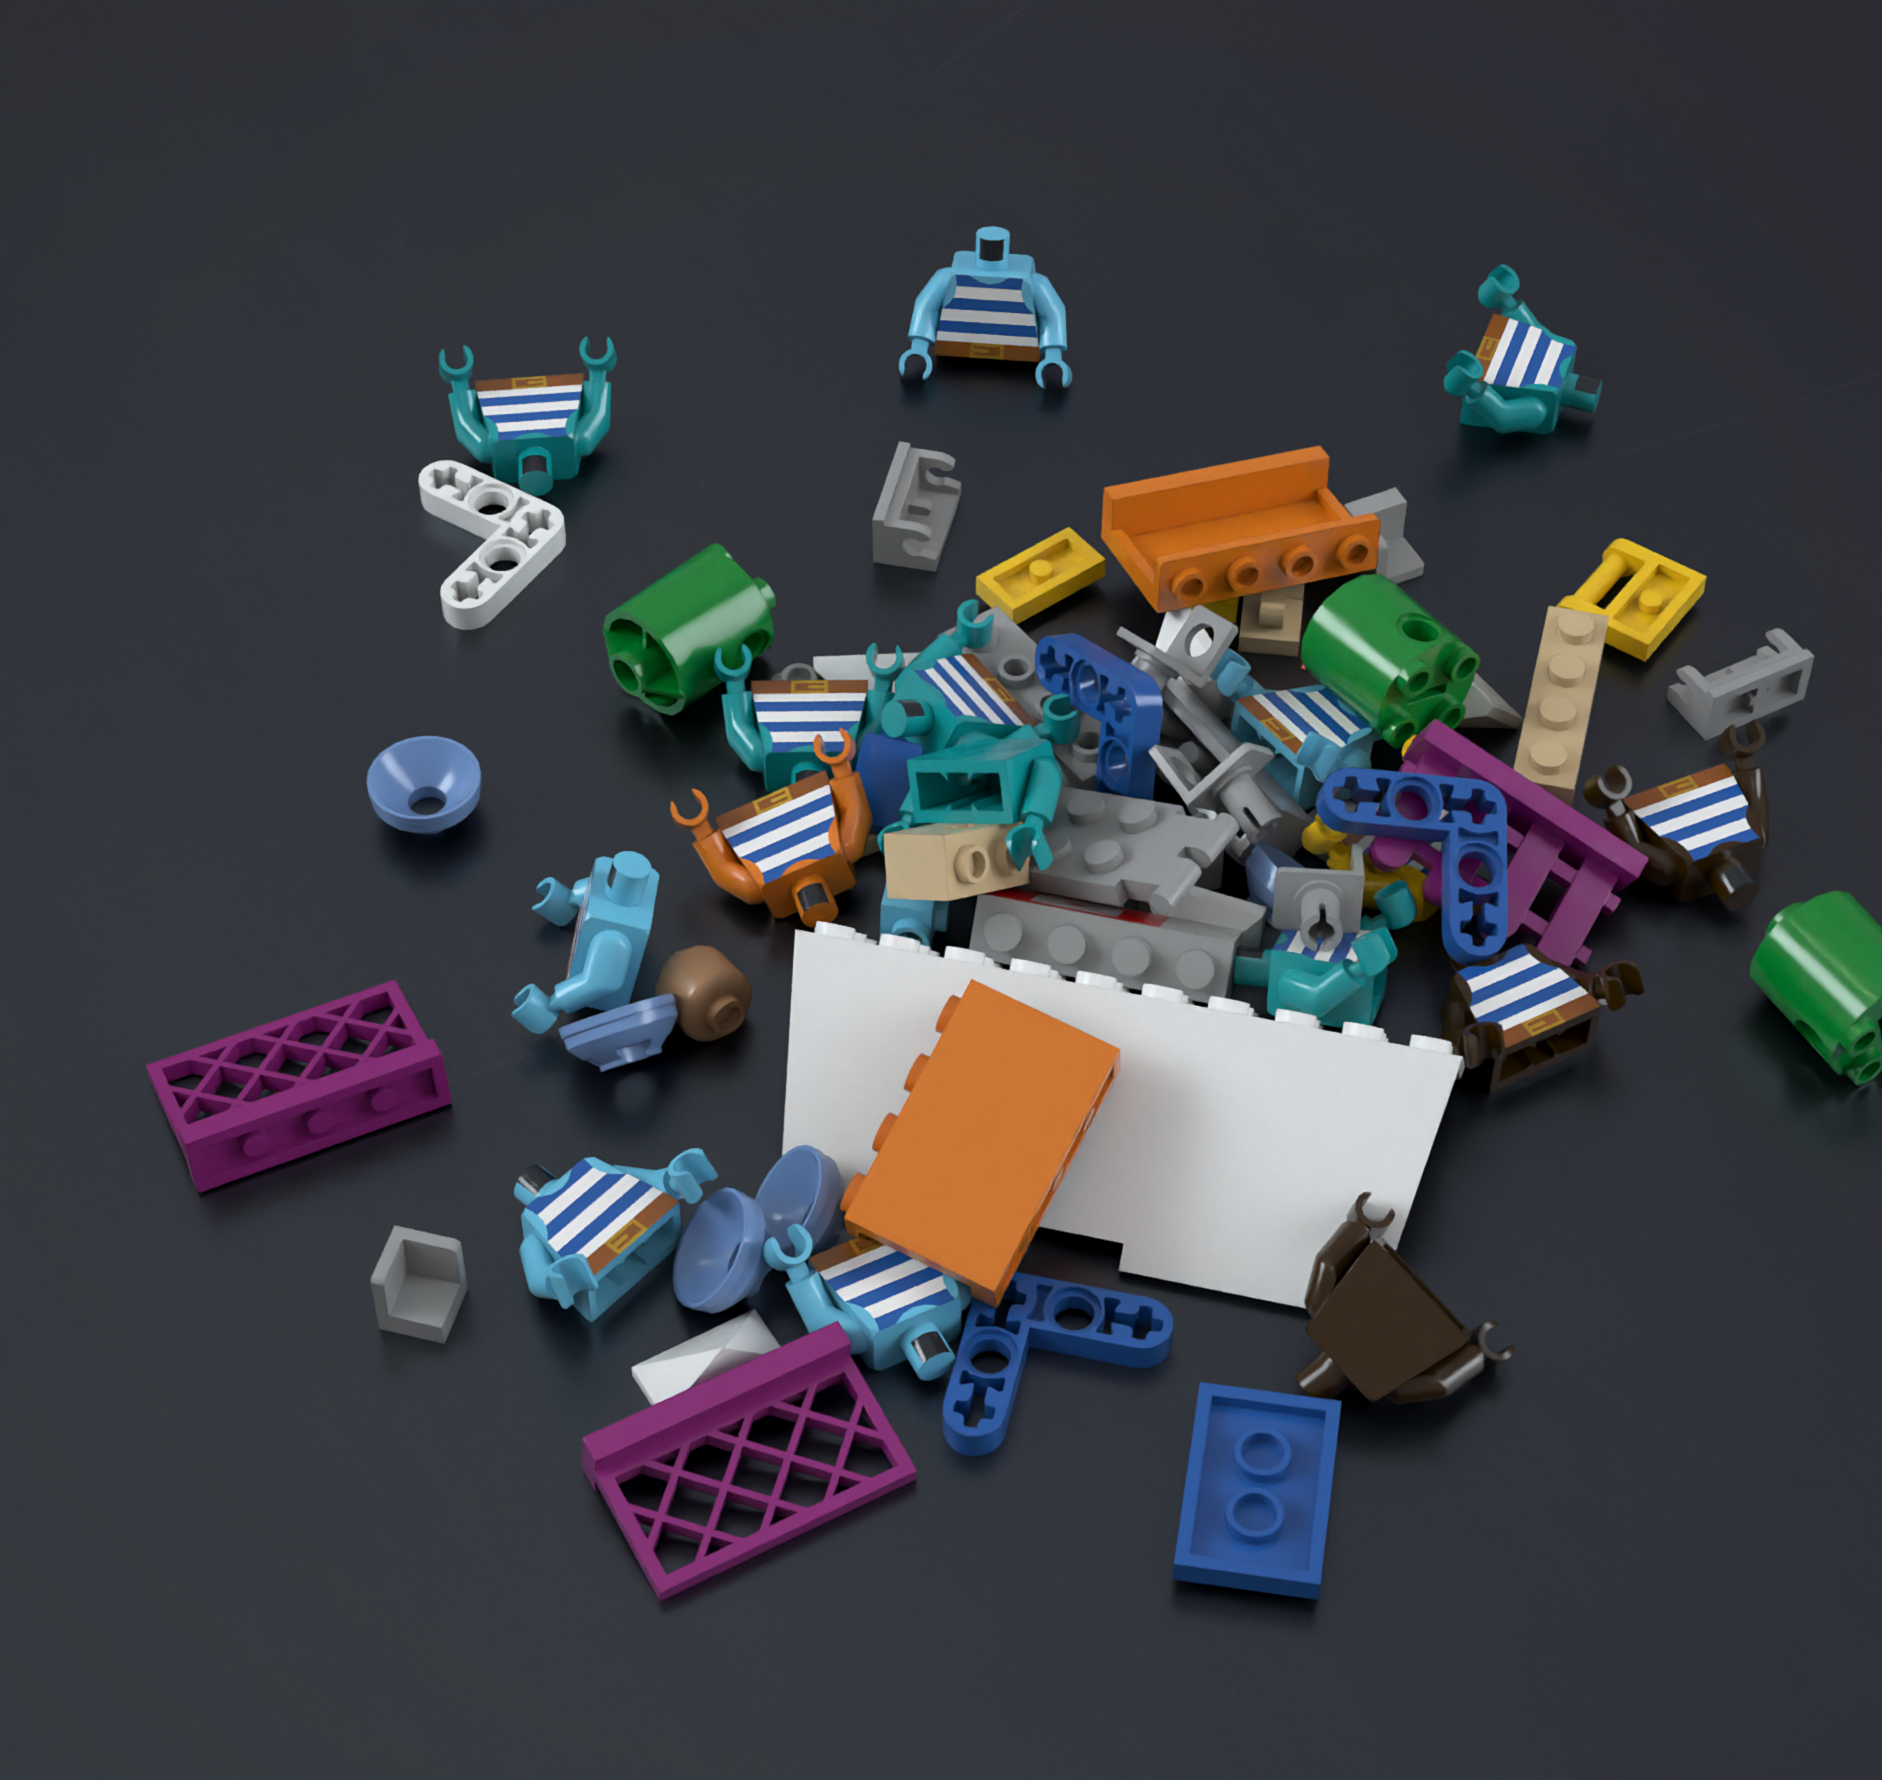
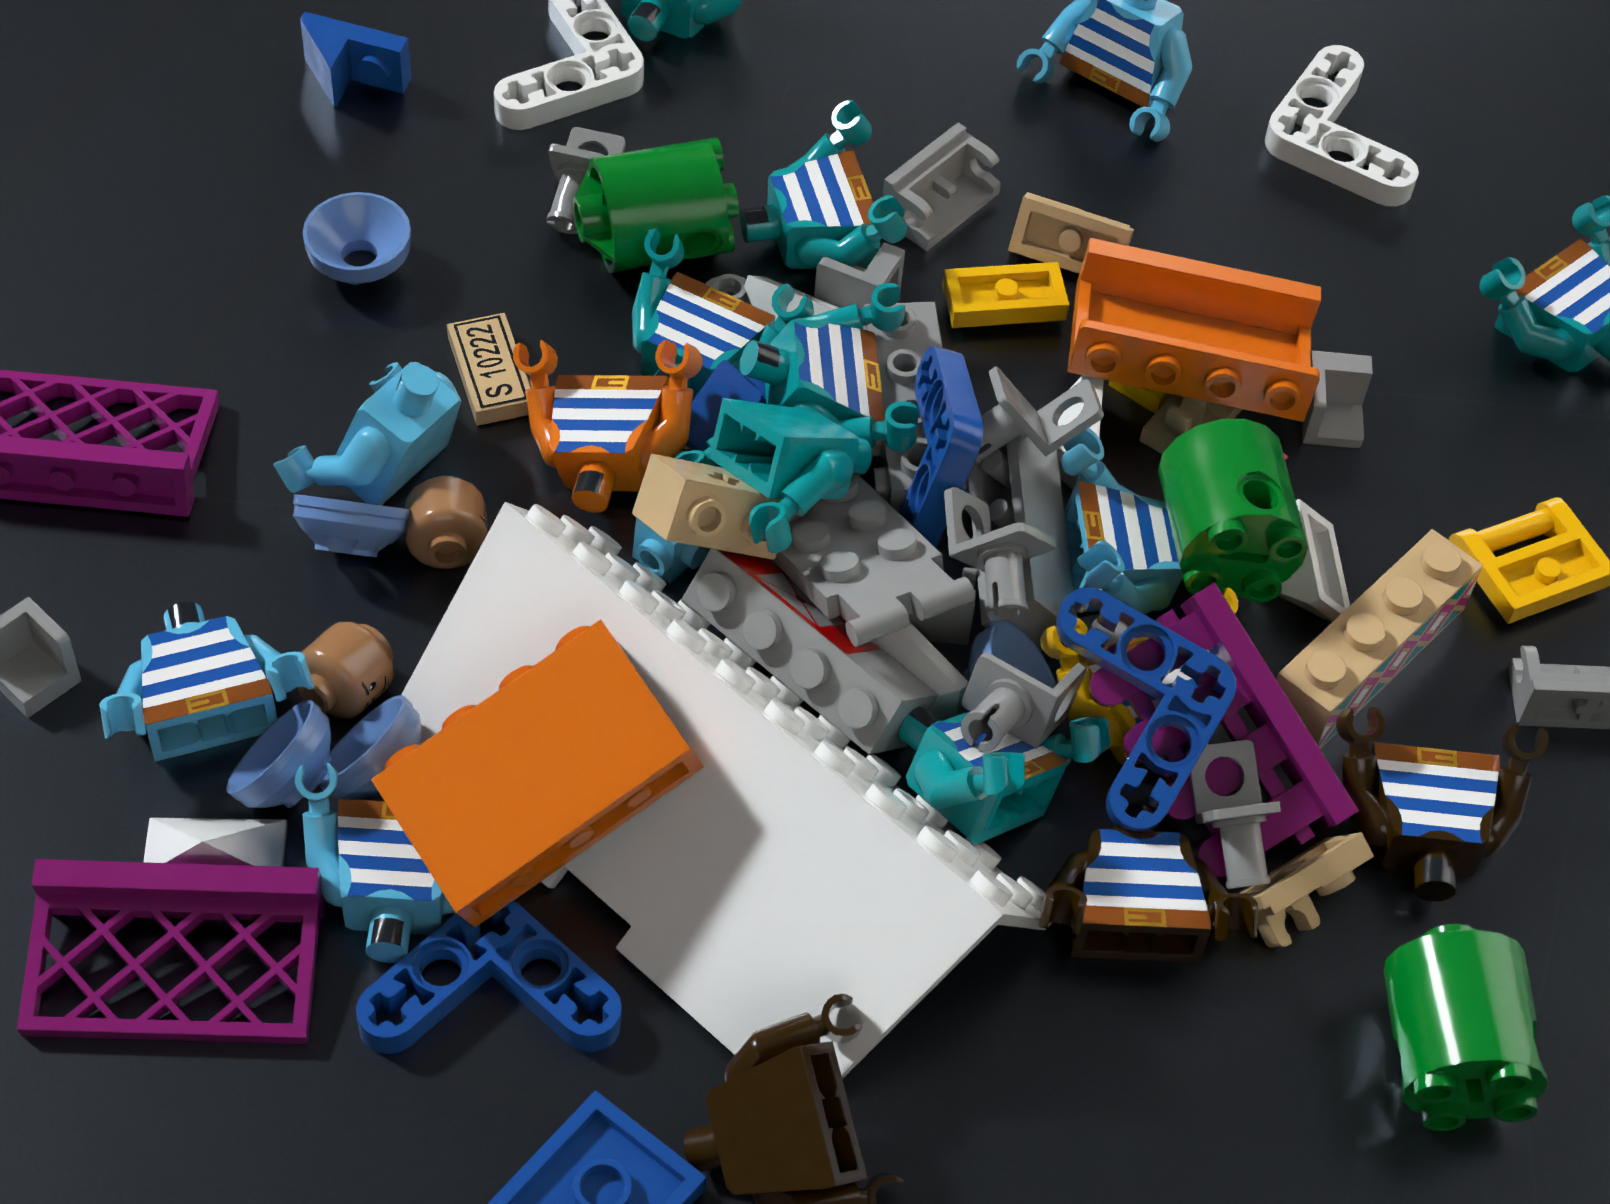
camera: 25 degrees right, 5 degrees up
none -> medium nougat head [298,622,394,719]
none -> blue slope [300,12,412,107]
none -> tan tile [447,313,531,426]
none -> light grey bracket [546,127,626,234]
none -> teal torso [740,100,907,269]
none -> light grey panel [814,242,905,309]
none -> tan plate [1008,192,1134,273]
none -> light grey bracket [1186,740,1281,889]
none -> tan plate [1239,832,1374,948]
none -> white beam [1264,45,1419,206]

